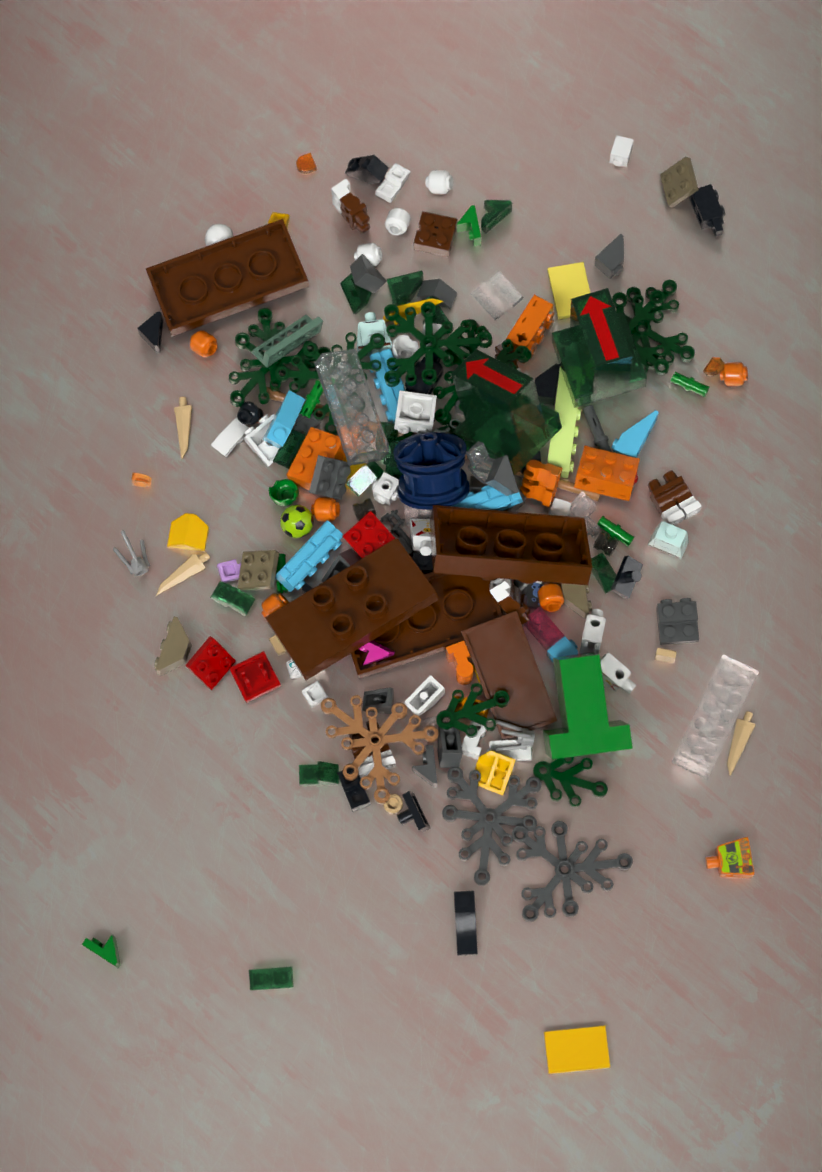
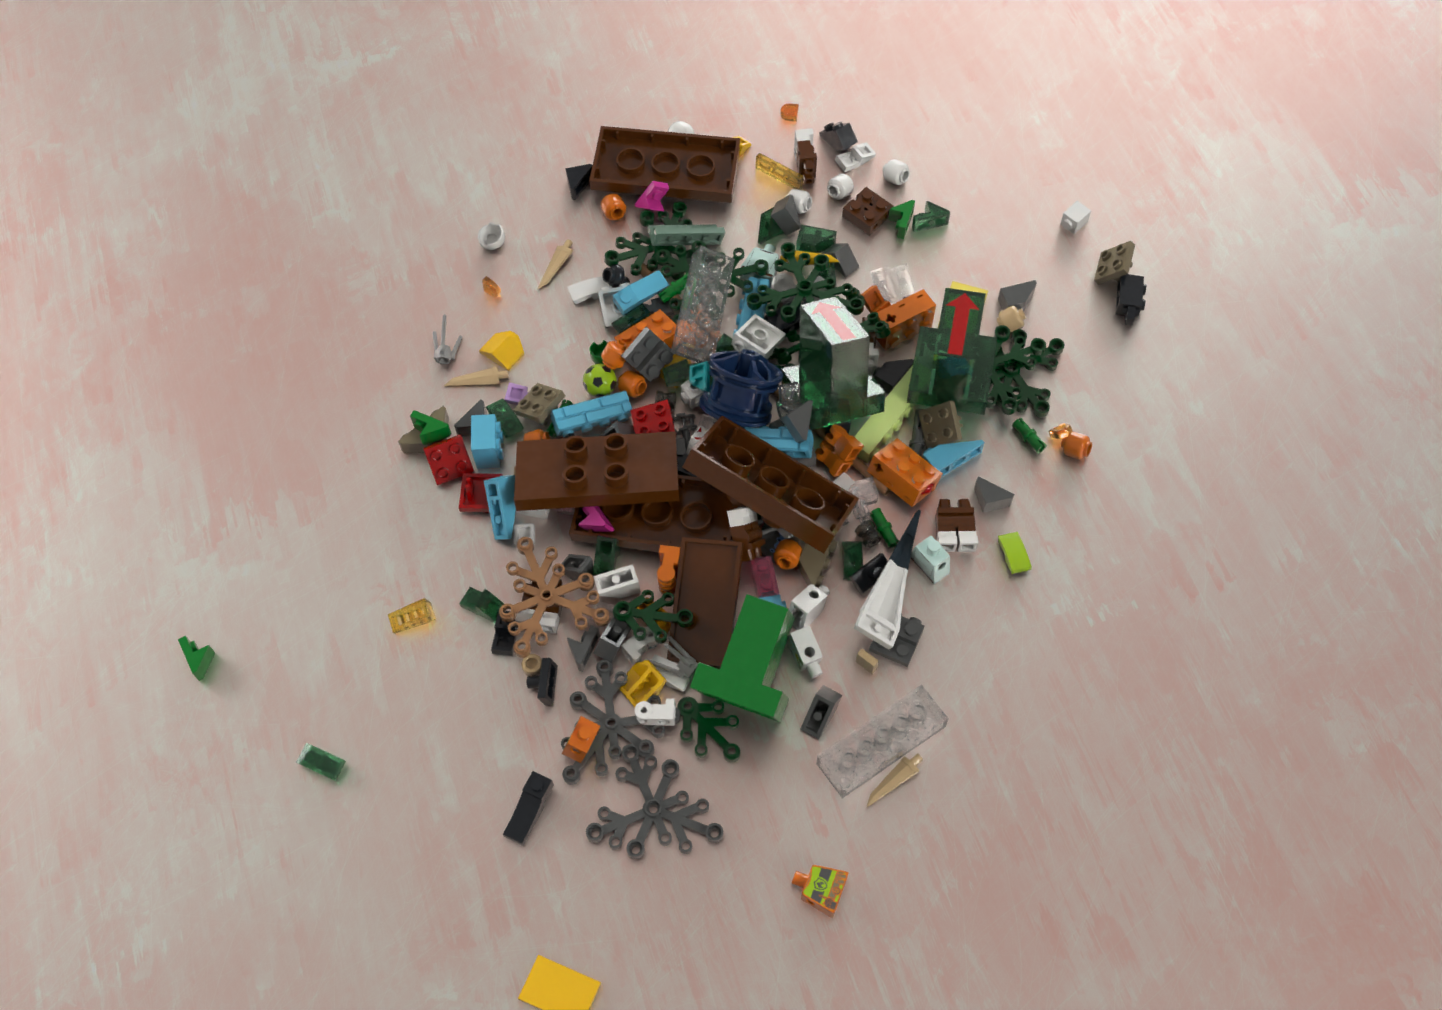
camera: 25 degrees right, 10 degrees down
none -> clear yellow slope [388,598,436,634]
none -> green slope [410,410,452,445]
none -> dark grey slope [454,399,487,437]
none -> medium azure brick [471,414,504,469]
none -> white hair [477,222,505,250]
none -> medium azure slope [484,475,516,540]
none -> orange torso [561,716,600,764]
none -> clear green slope [593,535,621,576]
none -> orange head [601,340,627,370]
none -> white leg [634,699,676,726]
none -> dark pink slope [635,181,669,212]
none -> teal tile [689,361,710,392]
none -> clear yellow tile [756,153,804,190]
none -> dark grey slope [800,685,842,739]
none -> white plate [854,510,921,650]
none -> orange slope [861,285,891,313]
none -> dark tan plate [918,401,963,449]
none -> dark grey slope [974,476,1015,513]
none -> tan head [996,306,1026,334]
none -> lime slope [998,532,1032,574]

